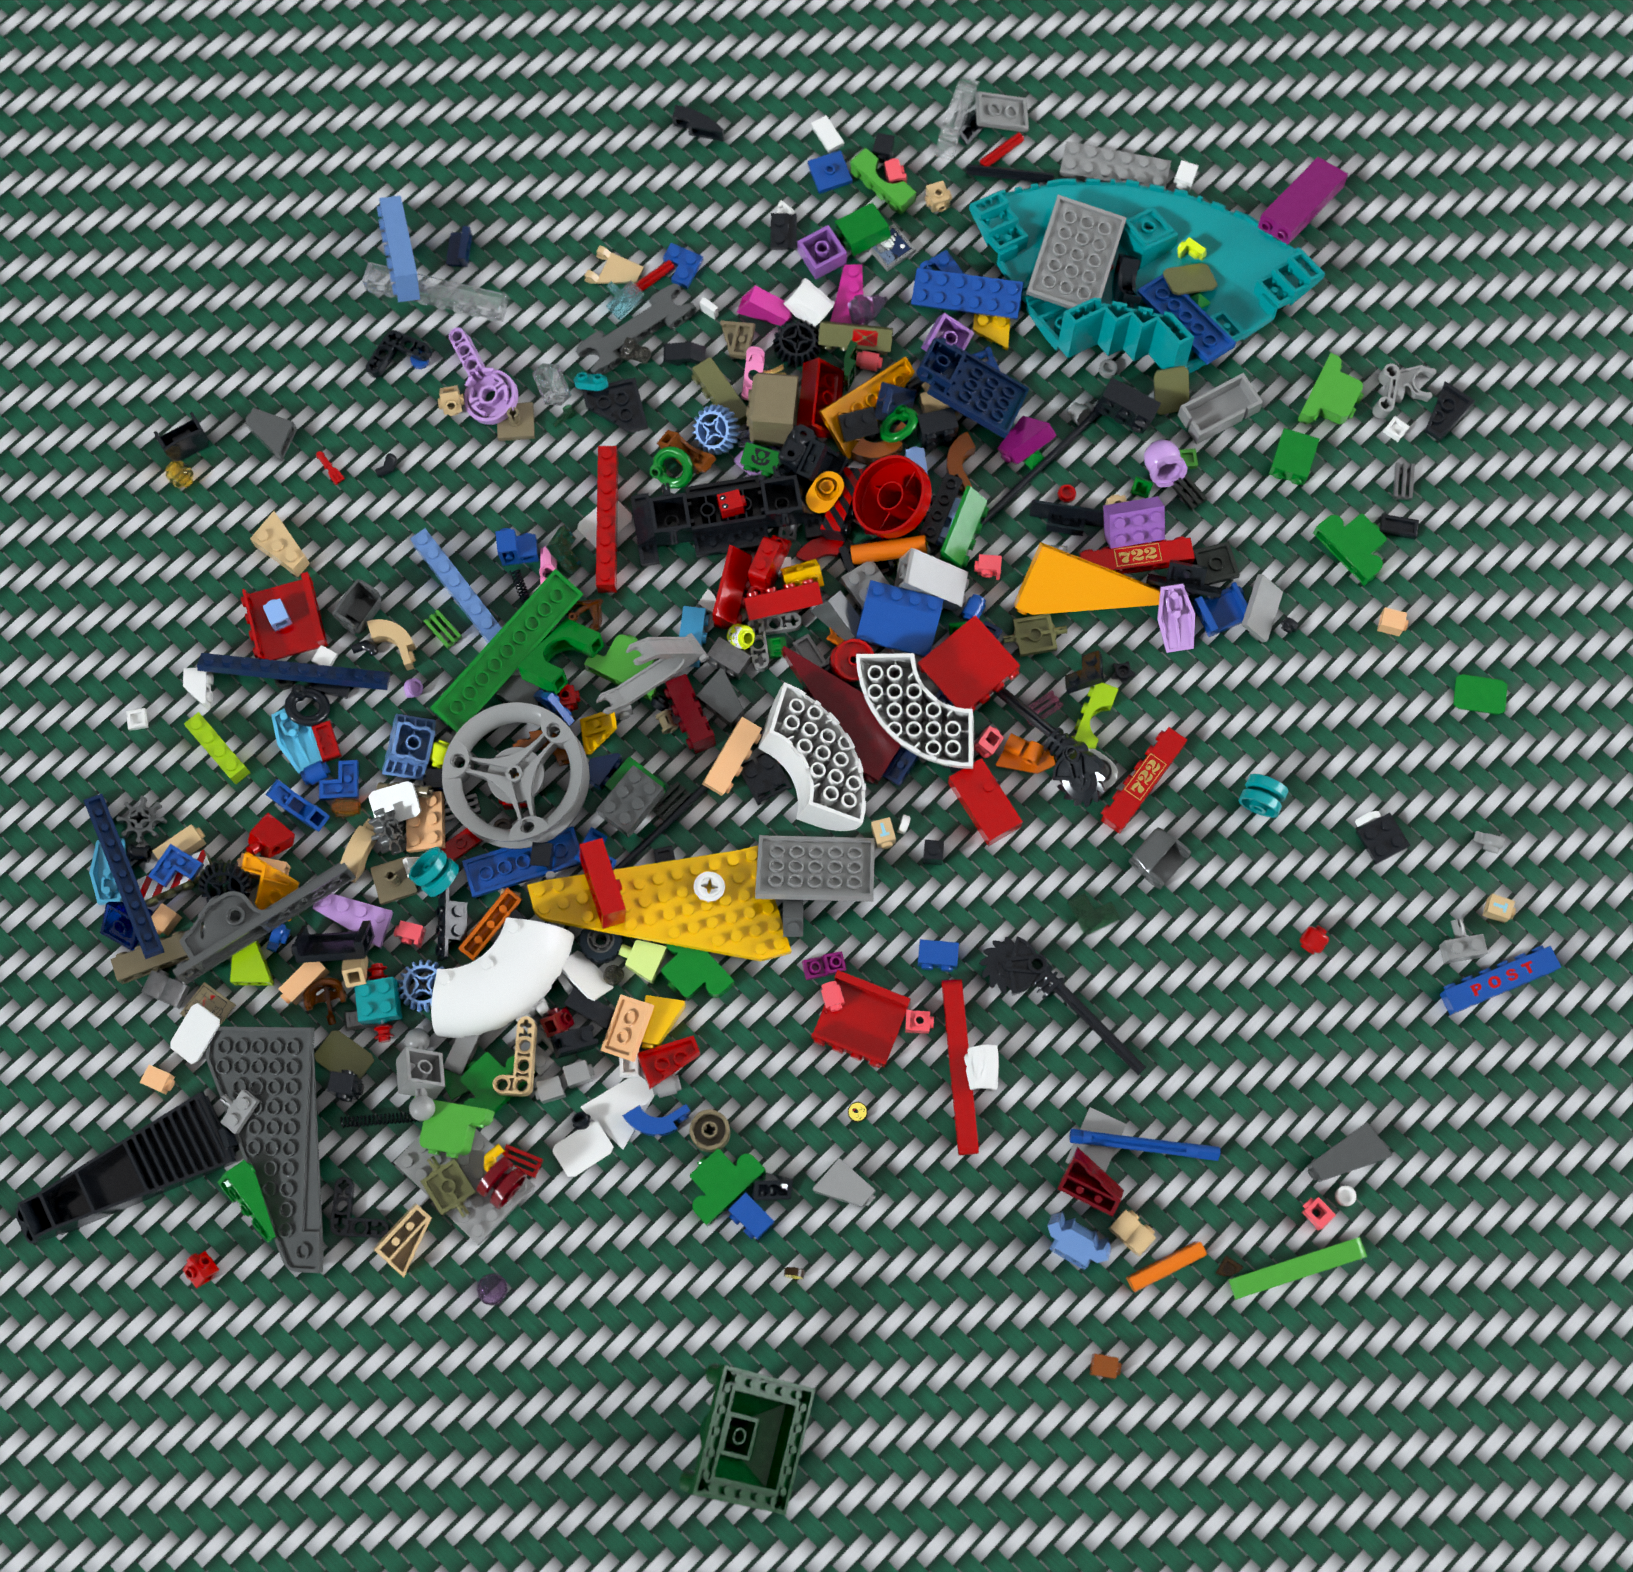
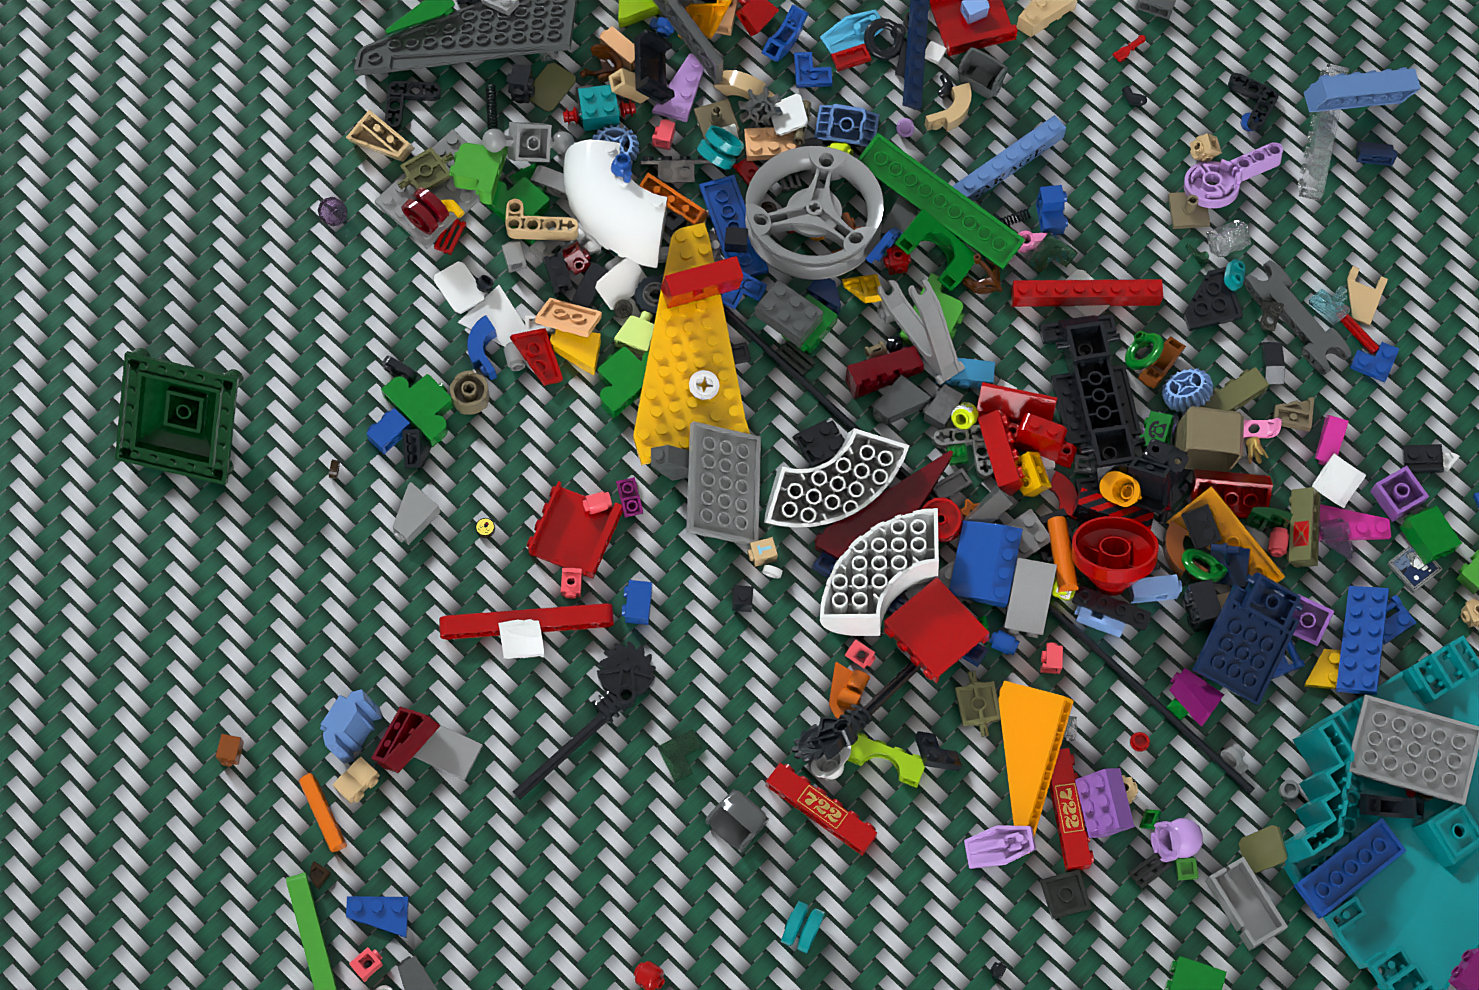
camera: 85 degrees right, 5 degrees down
blue brick [300,760,331,785] -> none
clear orange brick [331,798,361,817] -> none
bright green tile [424,609,462,649] -> none
light grey brick [562,1060,595,1089] -> none
white tile [700,297,719,320] -> none
light nougat brick [702,717,762,796] -> none
red brick [717,489,747,519] -> none
black gear [773,319,822,368] -> none
slope [940,485,989,569] -> none
dark orange arch [946,432,976,494] -> none
red brick [948,758,1023,847] -> none
clear pink tile [1028,690,1063,727] -> none
black bracket [1029,500,1104,536] -> none
blue piece [1069,1129,1220,1161] -> none
black brick [1094,378,1161,434] -> none
black plate [1111,661,1136,685] -> none
black bracket [1146,560,1222,599] -> none
olive piece [1162,263,1218,295] -> none
neon yellow bracket [1177,237,1207,261] -> none
green slope [1189,292,1211,309] -> none
blue panel [1192,582,1248,637] -> none
light grey tile [1241,574,1283,642] -> none
none -> blue wing [346,896,409,939]
none -> black plate [382,356,418,382]
none -> blue piece [611,154,632,183]

